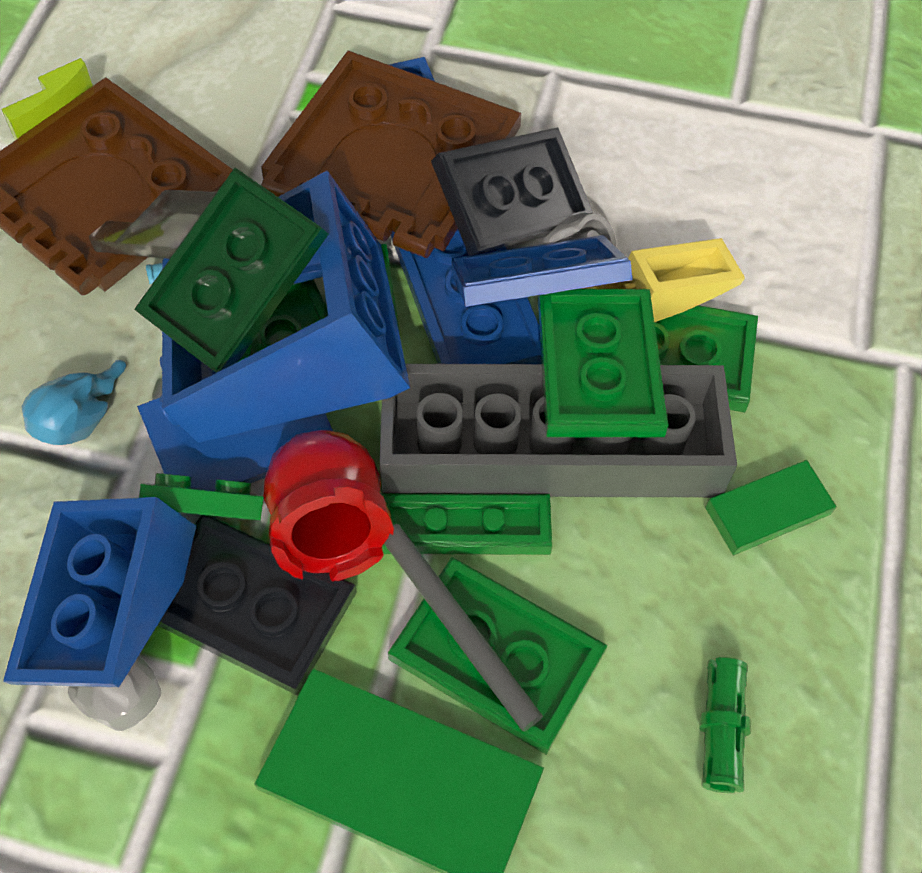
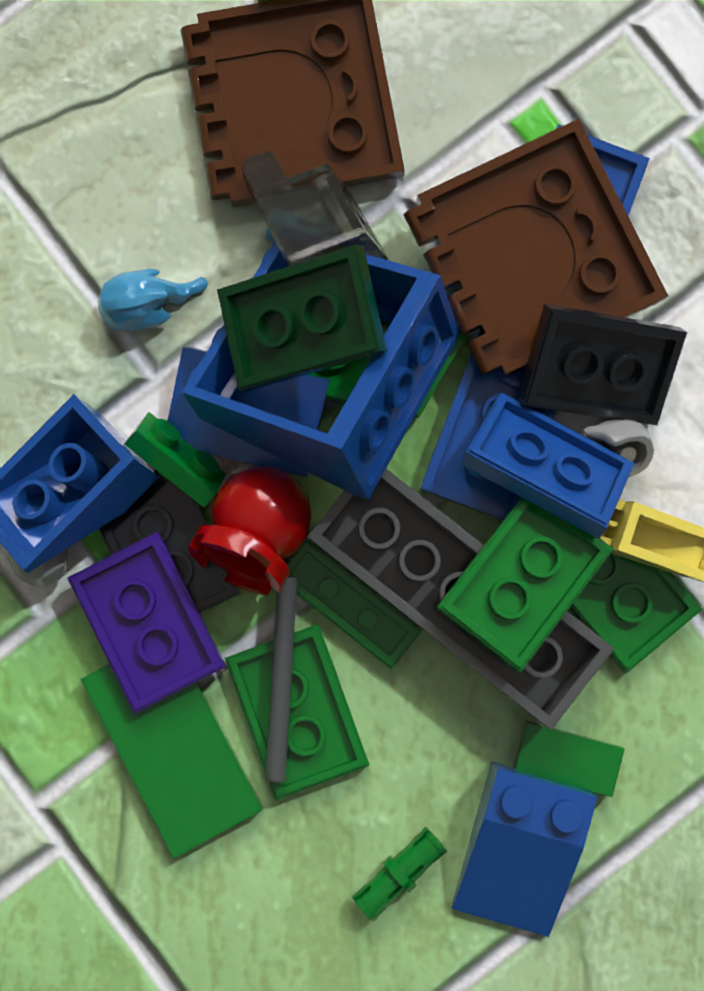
camera: 35 degrees right, 25 degrees up
none -> dark purple tile [67,532,227,714]
none -> blue slope [451,761,597,937]

